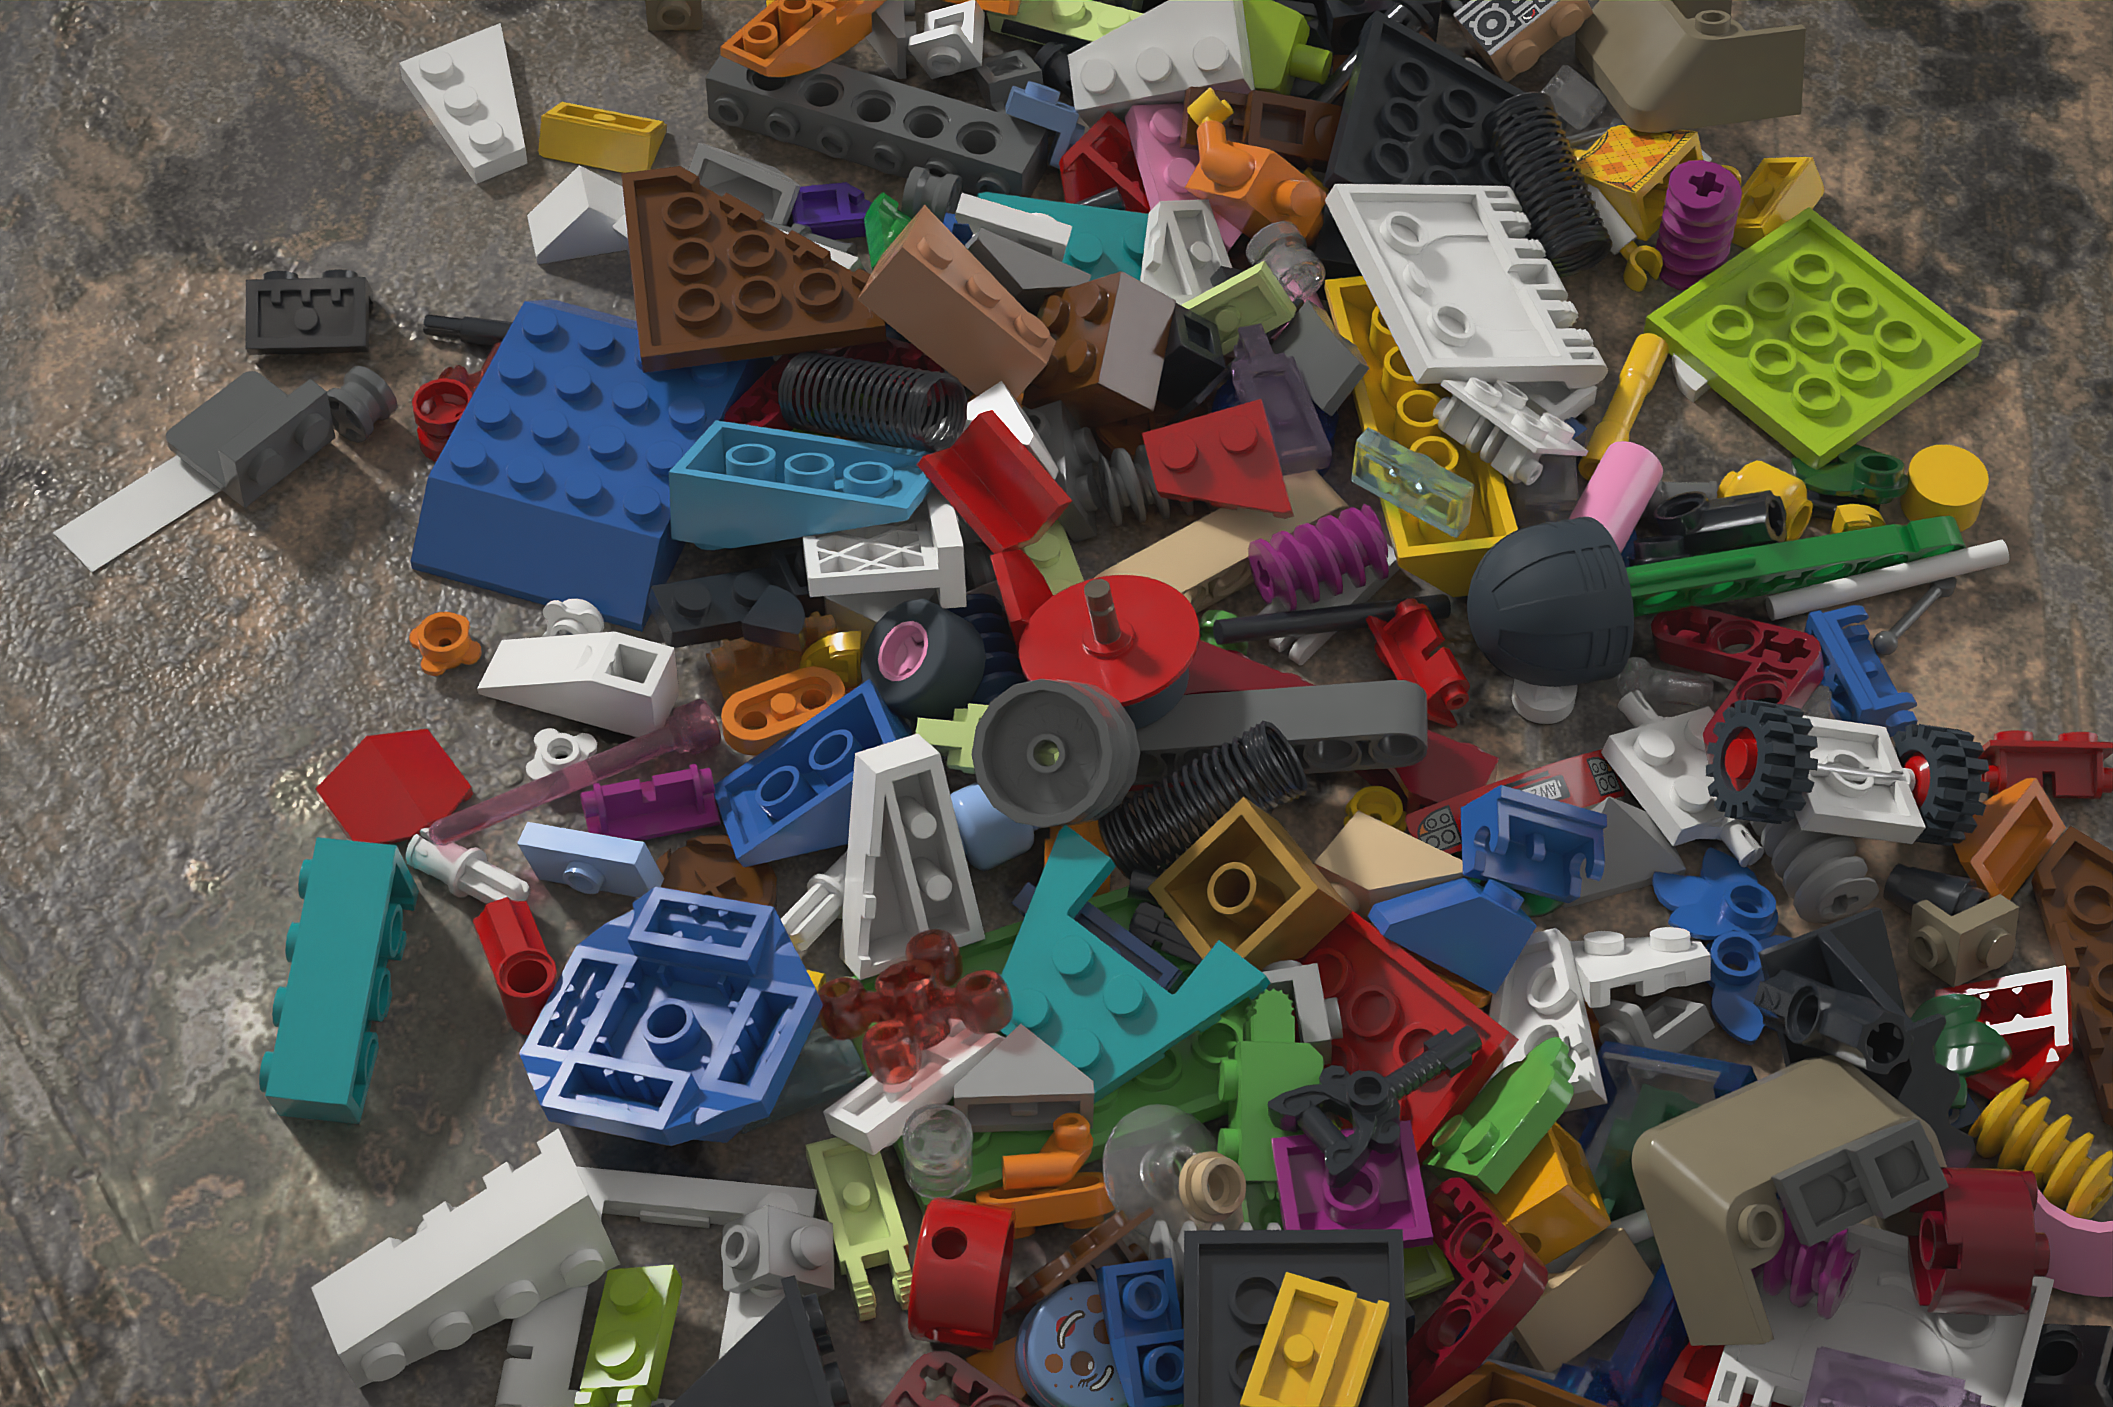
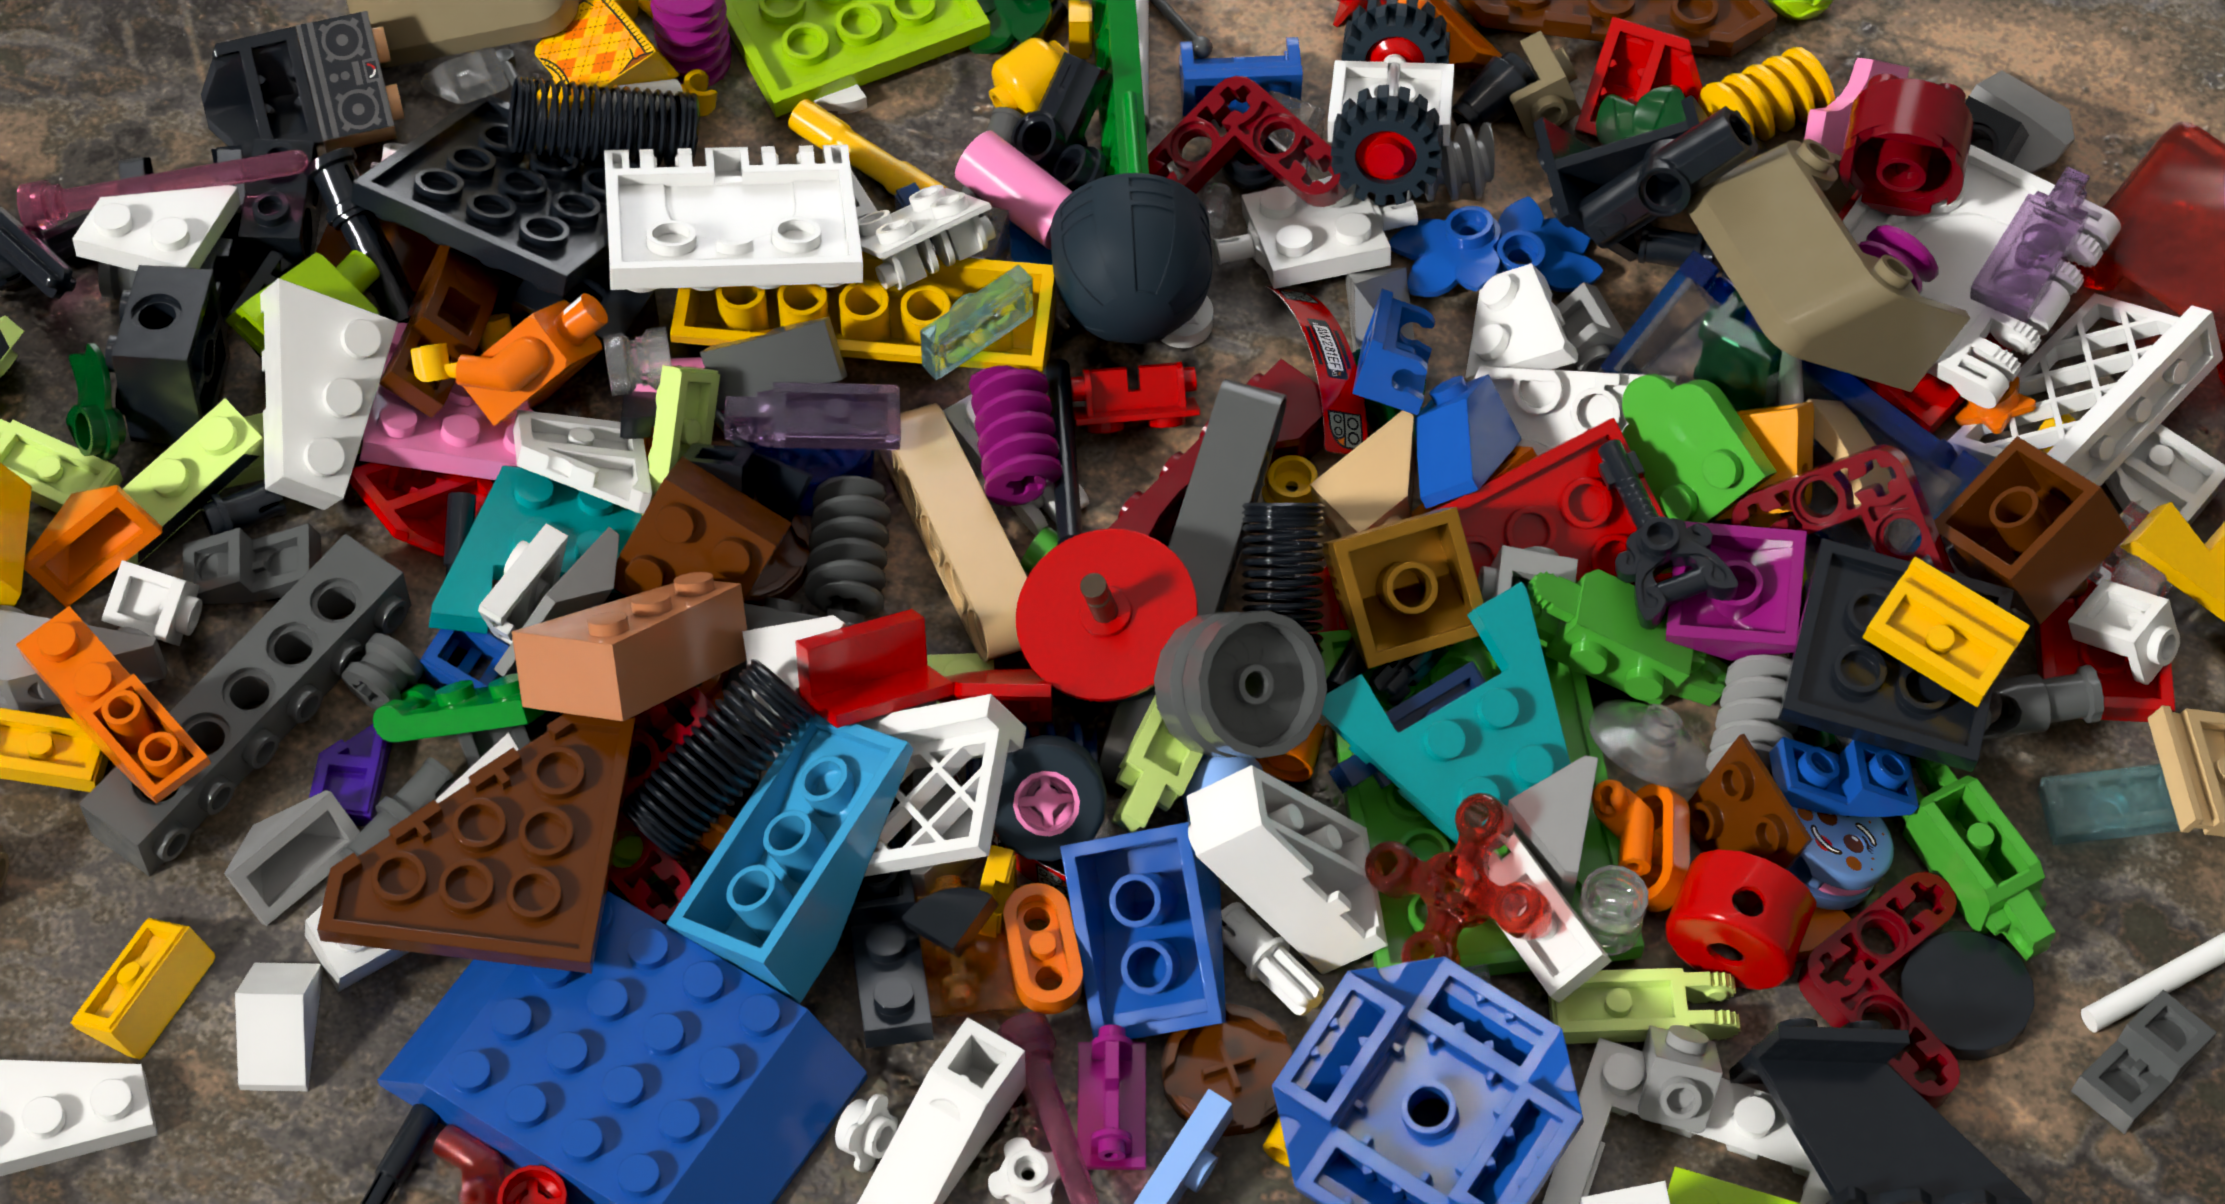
camera: 75 degrees left, 5 degrees up
medium blue bracket [1005,81,1085,169] -> none
red wing [1142,399,1294,519] -> none
tan plate [1179,1151,1246,1223] -> none
dark grey slope [1771,1119,1949,1247] -> none

